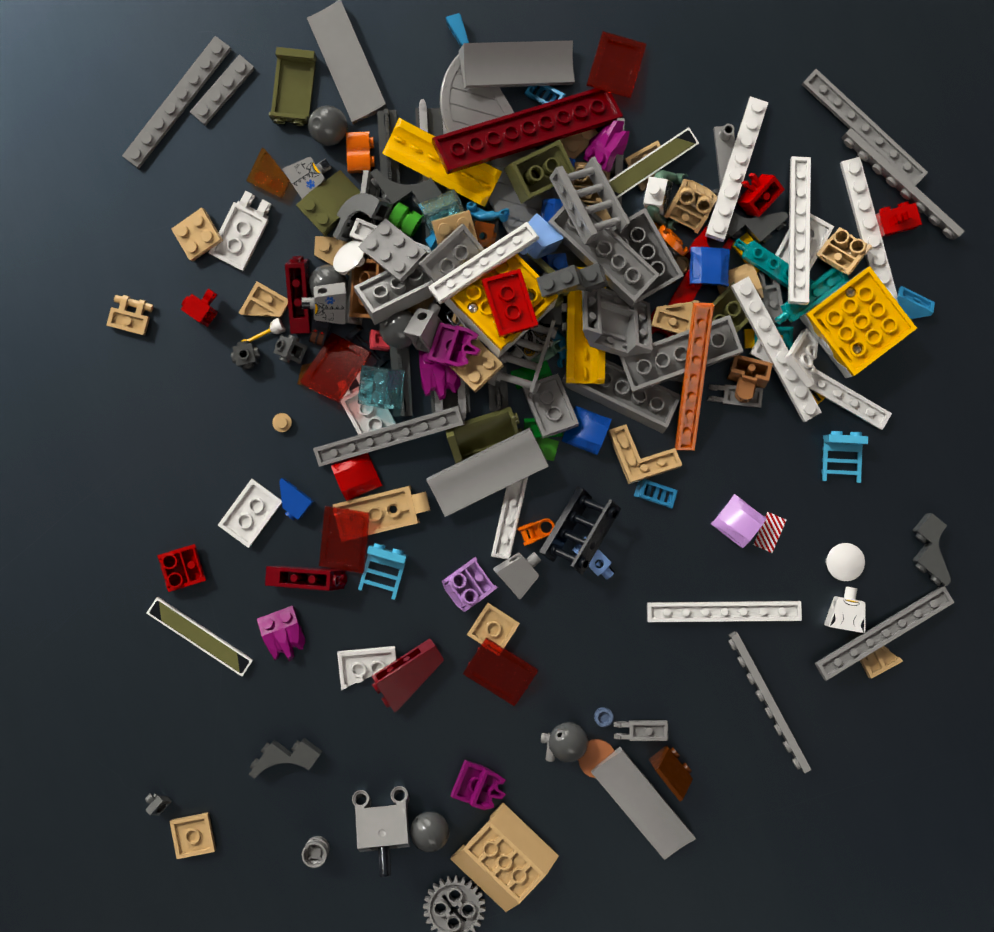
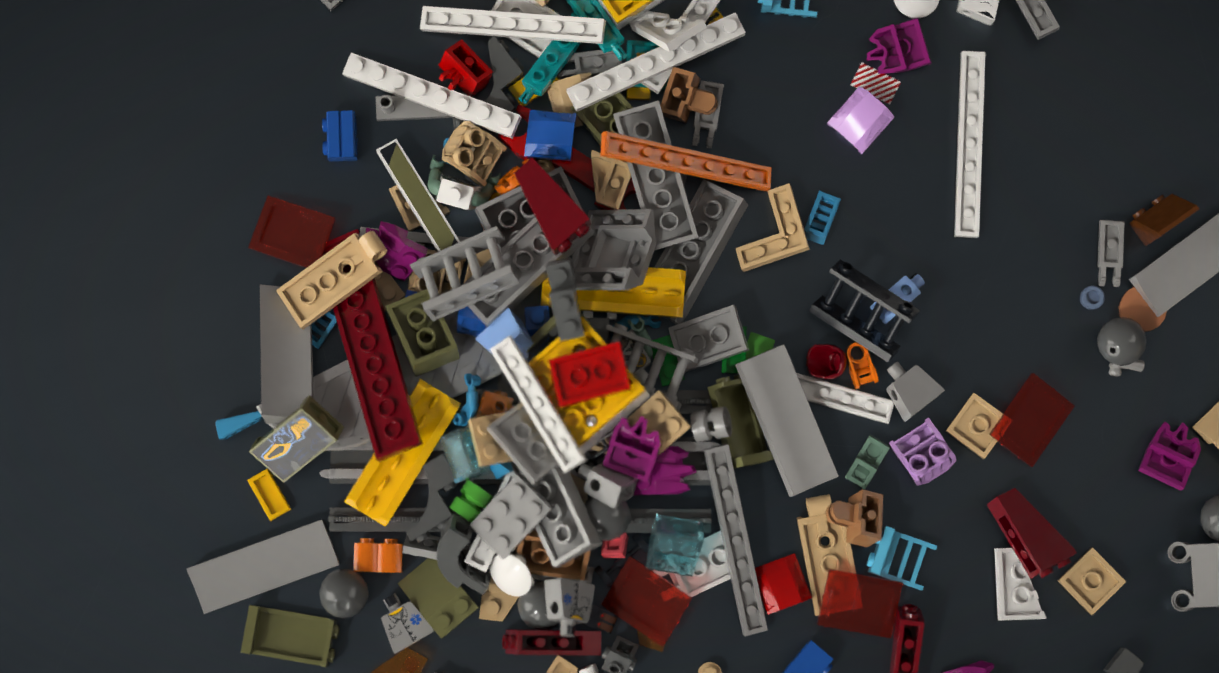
camera: 85 degrees left, 5 degrees down
blue slope [561,406,612,455] -> none
light grey plate [728,631,811,773] -> none
none -> yellow tile [247,468,292,521]
none -> panel [249,395,344,483]
none -> tan hinge [276,231,387,330]
none -> blue brick [322,110,357,162]
none -> dark red slope [514,158,591,256]
none -> light grey wheel [691,406,732,442]
none -> dark red hair [806,344,847,380]
none -> medium nougat brick [826,490,883,548]
none -> sand green slope [845,434,890,489]
none -> magenta plate [866,18,932,74]
none -> tan plate [1057,547,1126,615]

